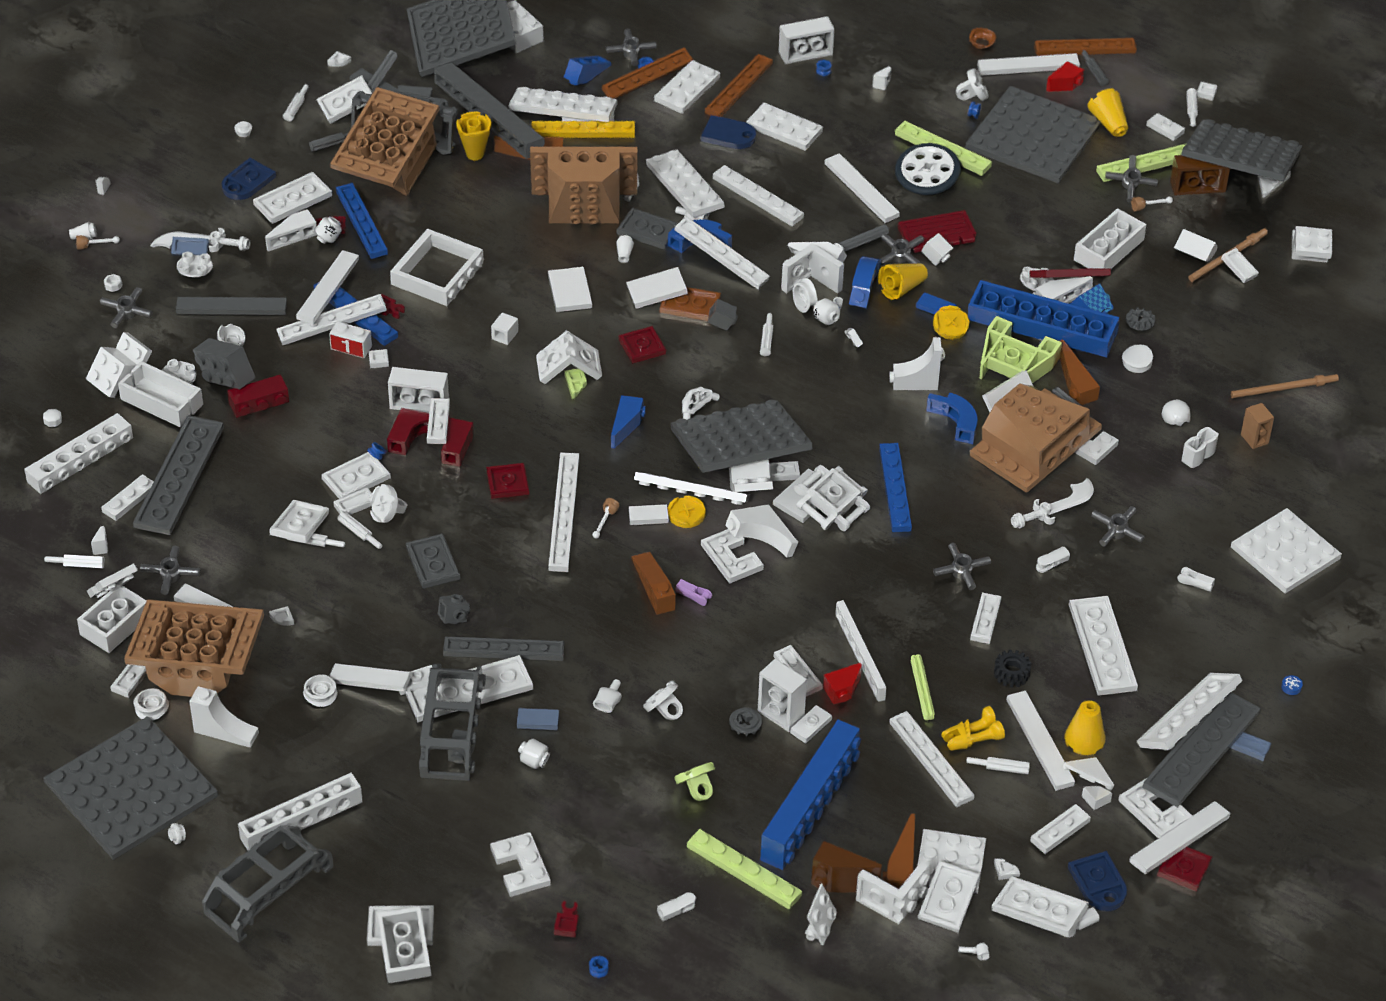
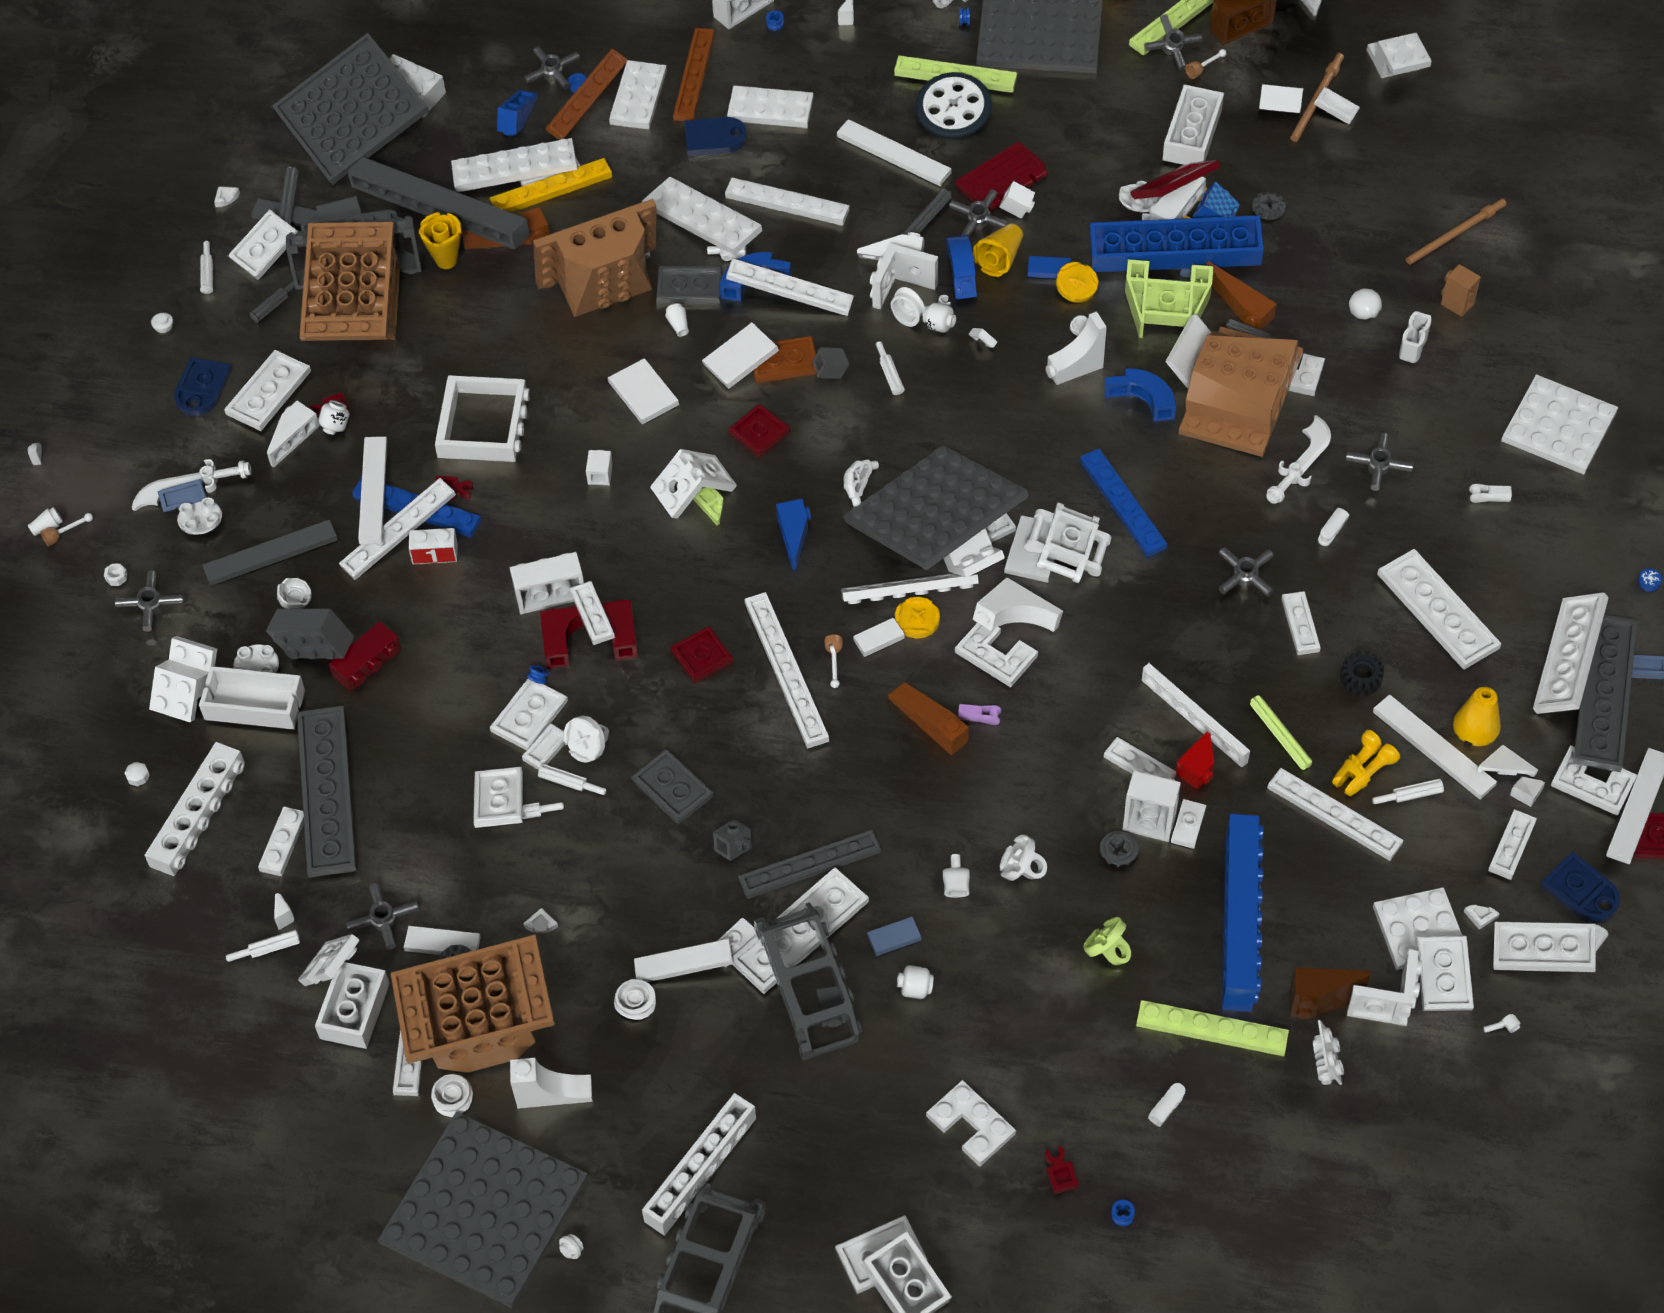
camera: 20 degrees left, 10 degrees up
blue plate [336,183,388,259] -> none
white tile [369,349,389,368] -> none
dark orange slope [882,814,915,889] -> none
white piece [1122,345,1153,373] -> none

